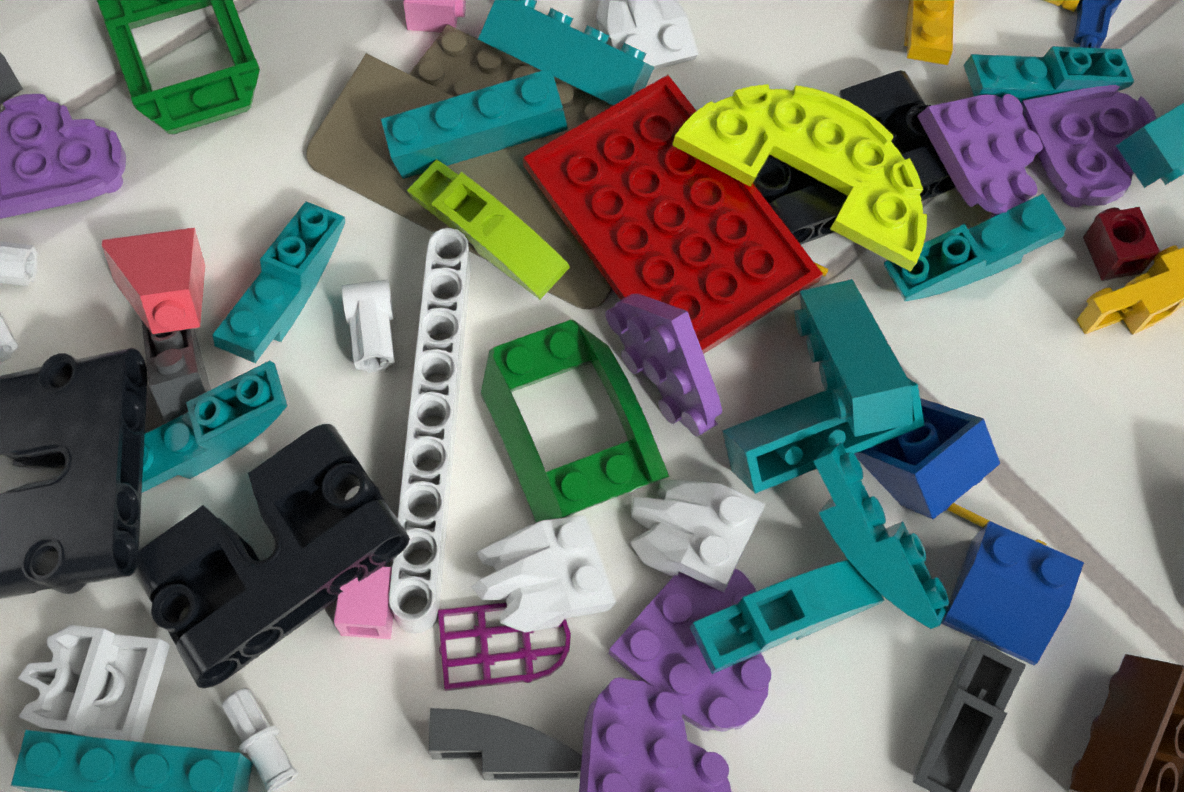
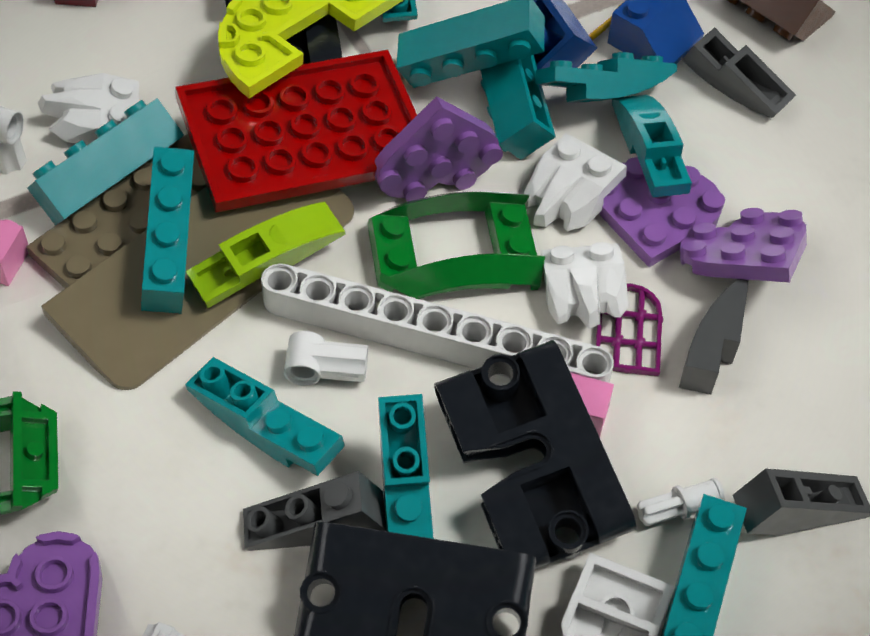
camera: 75 degrees left, 10 degrees down
coral slope [102,228,205,334] -> none

